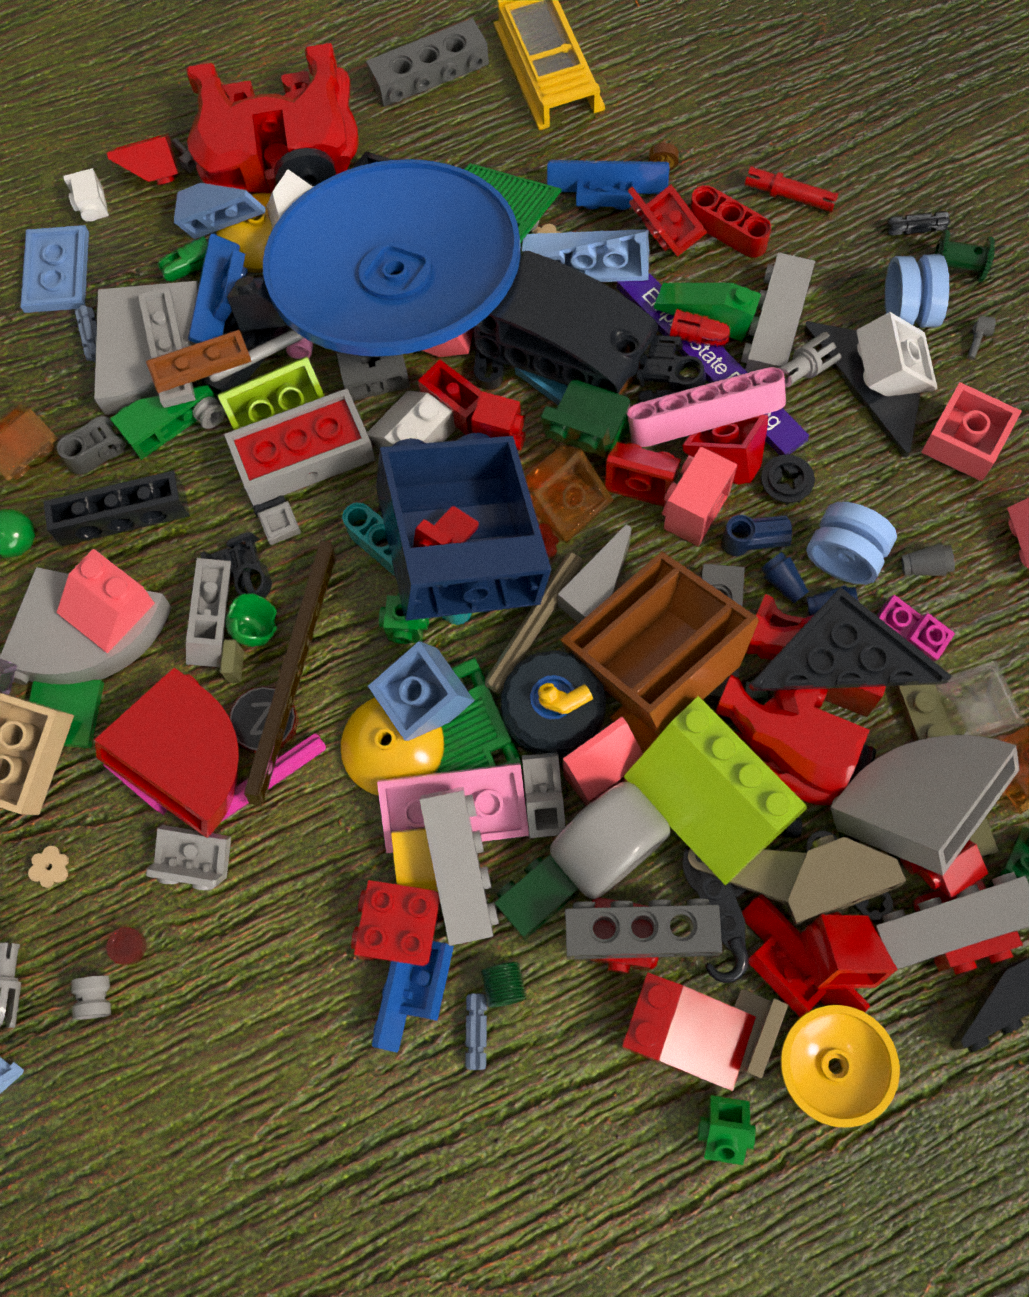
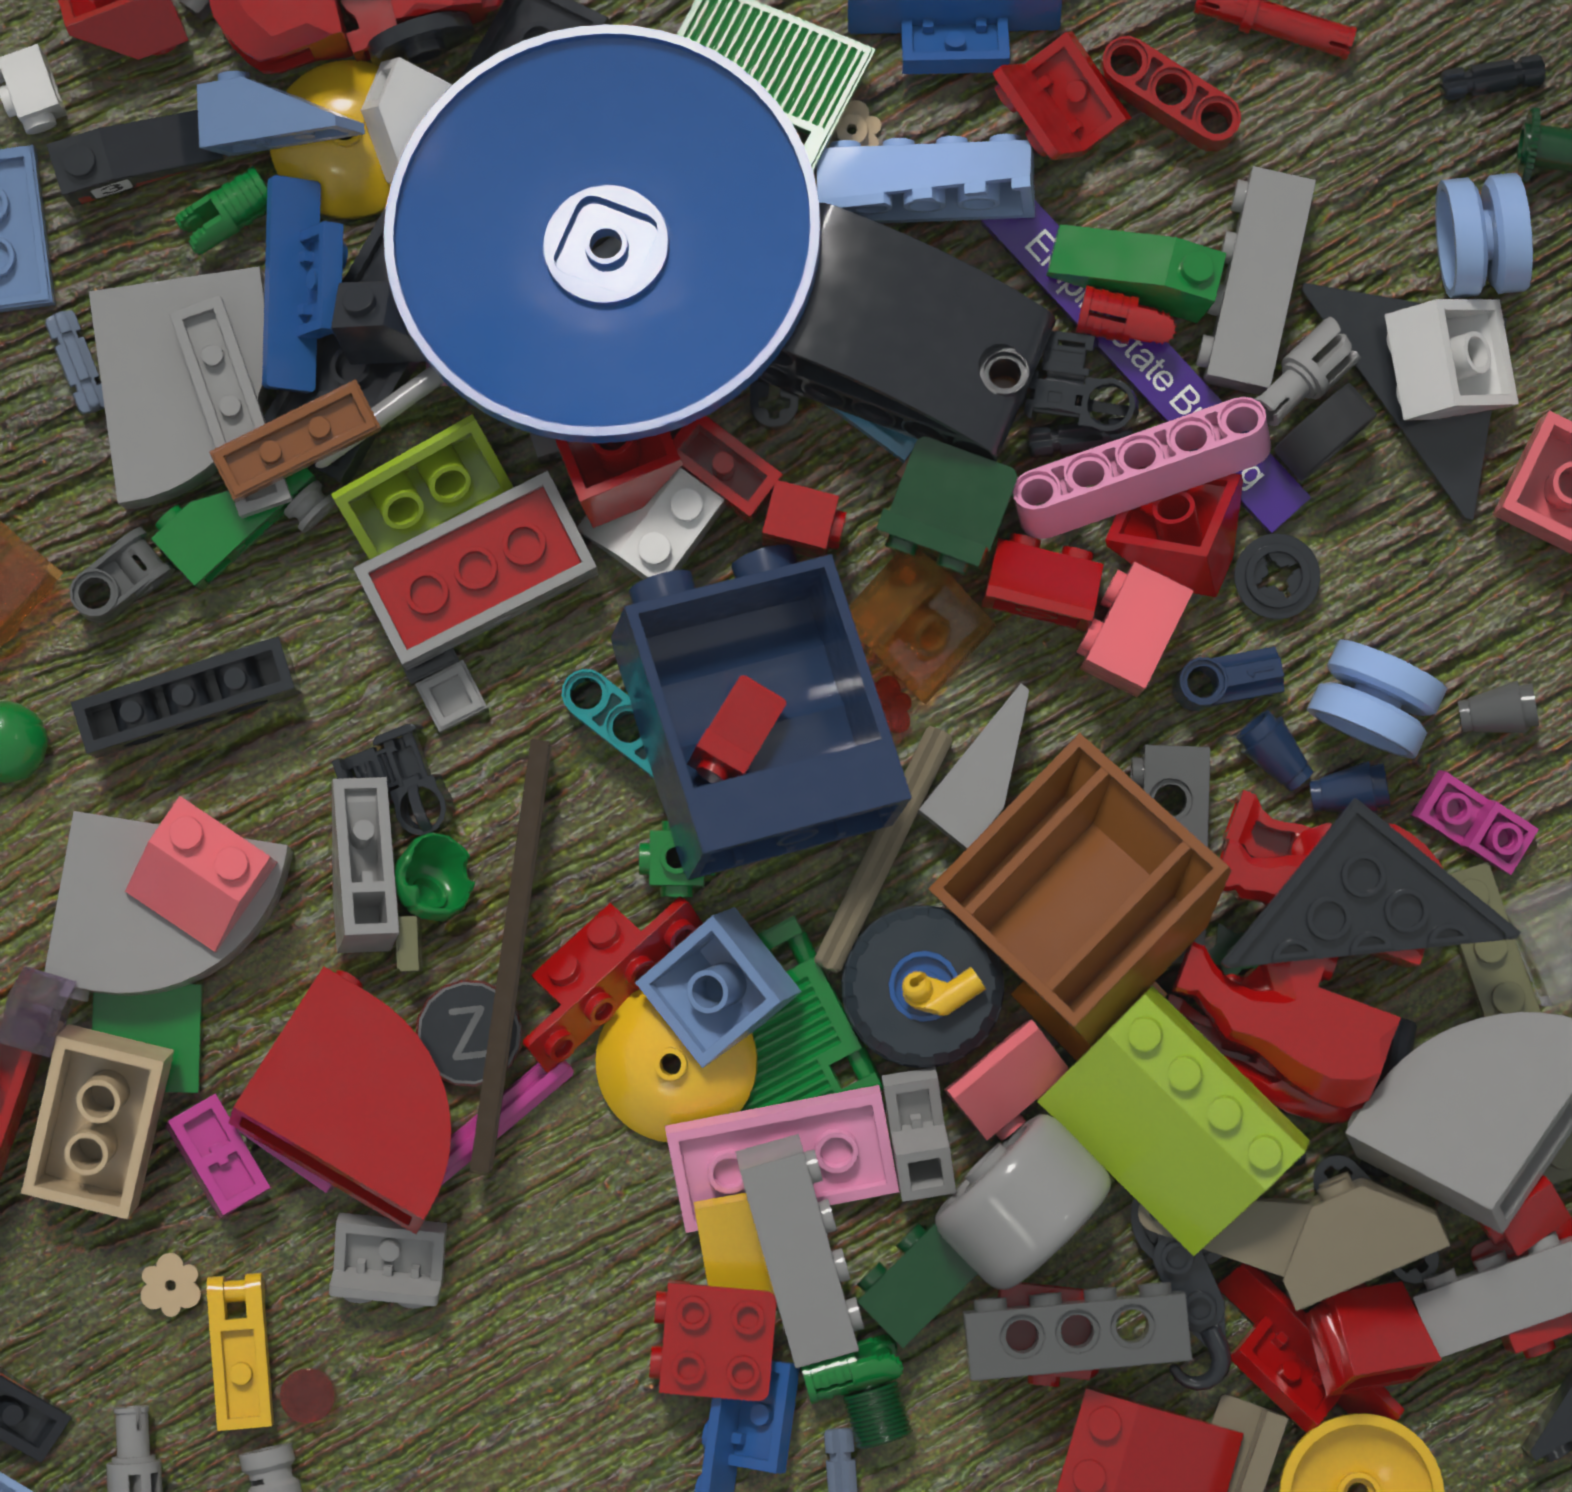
camera: 10 degrees left, 15 degrees up
none -> black slope [46,110,225,208]
none -> dark pink hinge [165,1093,271,1220]
none -> yellow plate [206,1272,274,1431]
none -> red bracket [523,897,703,1073]
none -> red slope [555,431,683,528]
none -> green hinge [801,1334,904,1404]
none -> black tyre [1274,383,1377,481]

